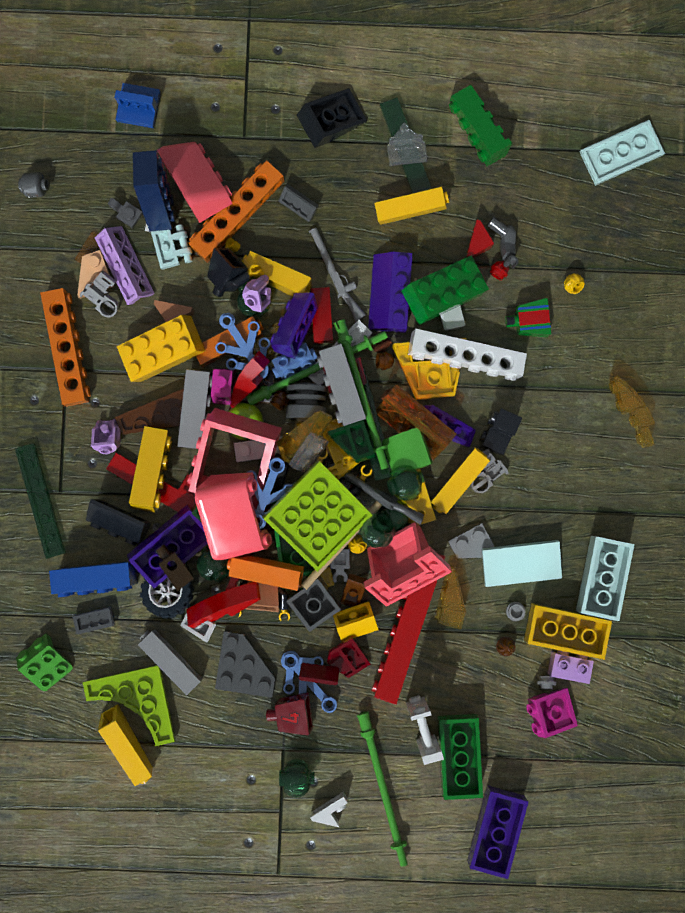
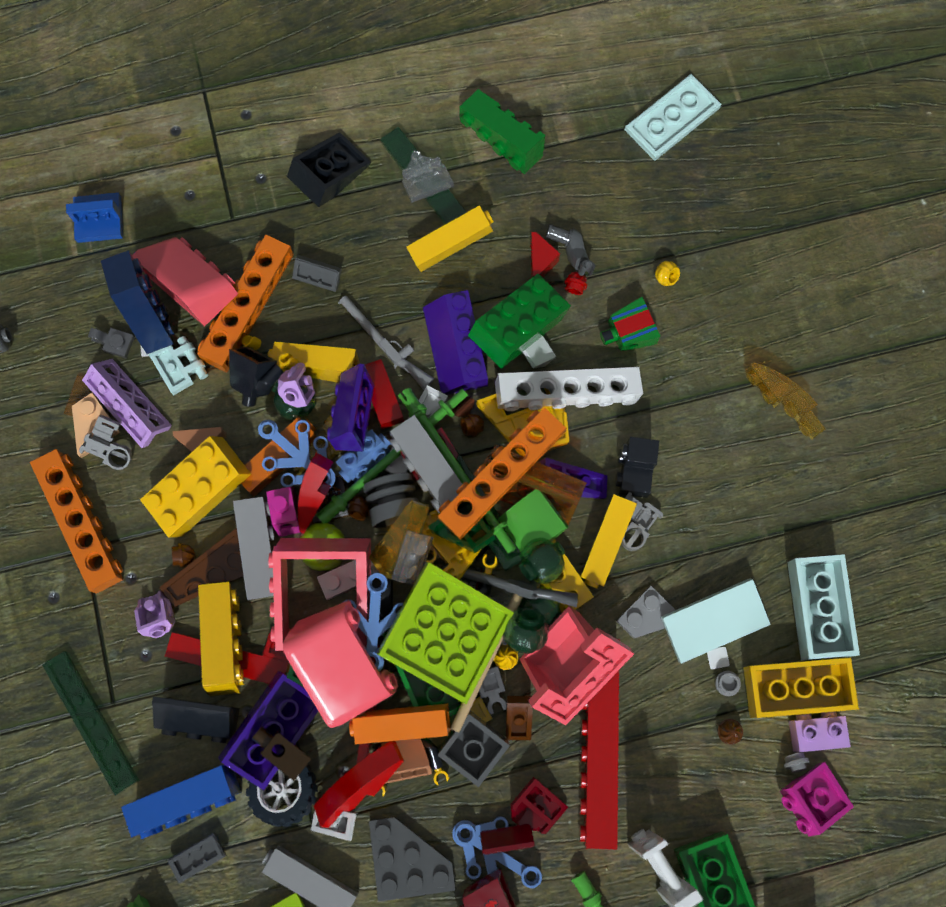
camera: 15 degrees left, 10 degrees down
clear green plant [197,546,229,582] -> none
yellow brick [333,602,378,642] -> none
clear yellow slope [435,566,466,630] -> none
none -> reddish brown plate [171,543,195,568]
none -> orange brick [437,407,566,540]
none -> white sticker [707,647,730,669]

